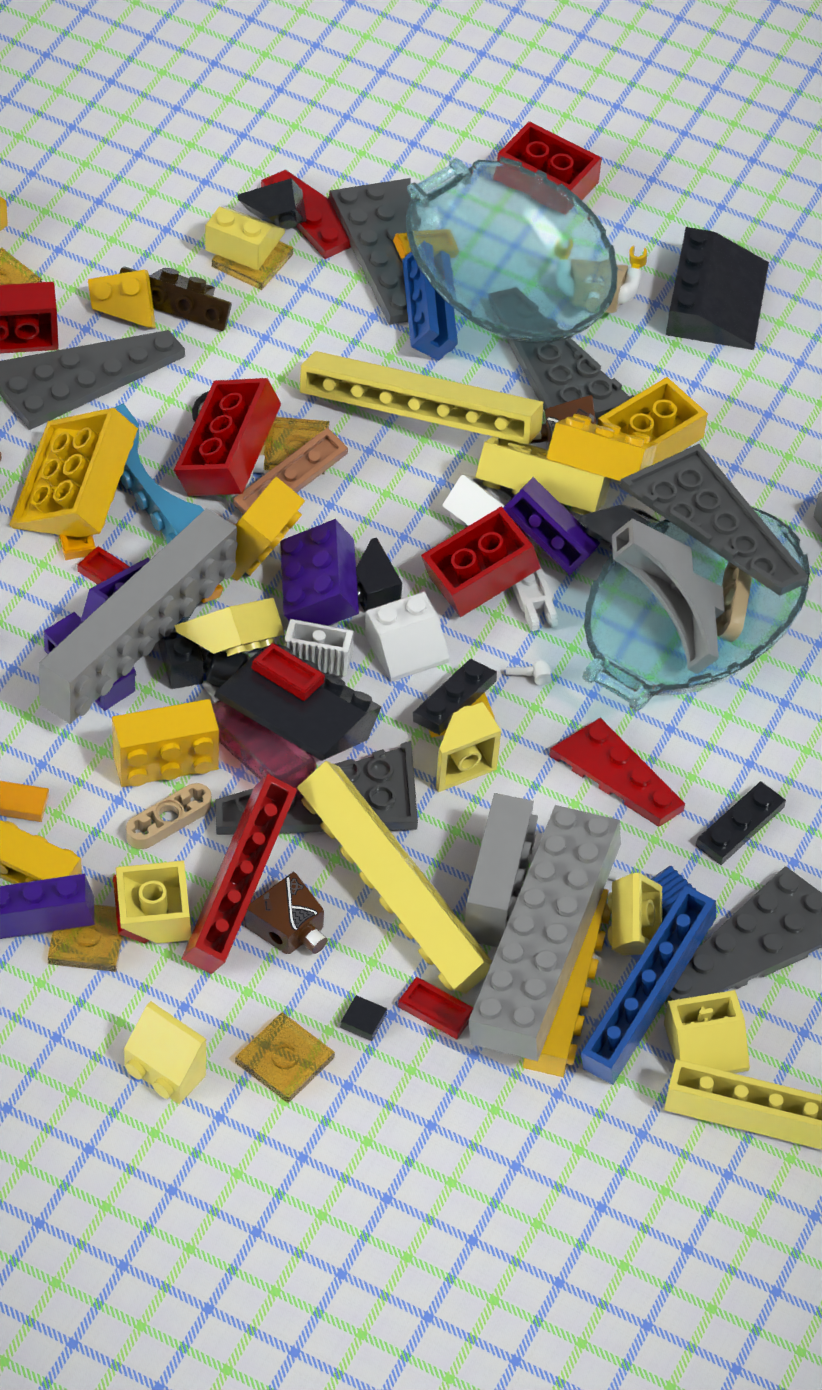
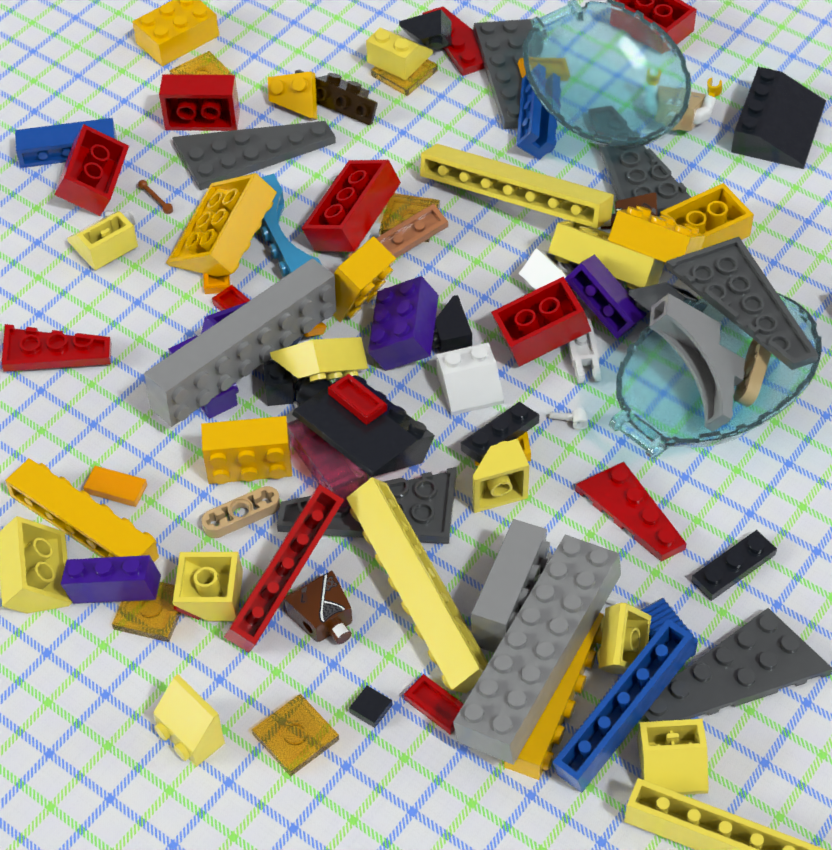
camera: 15 degrees right, 0 degrees up
white brick [284,619,354,677] -> none

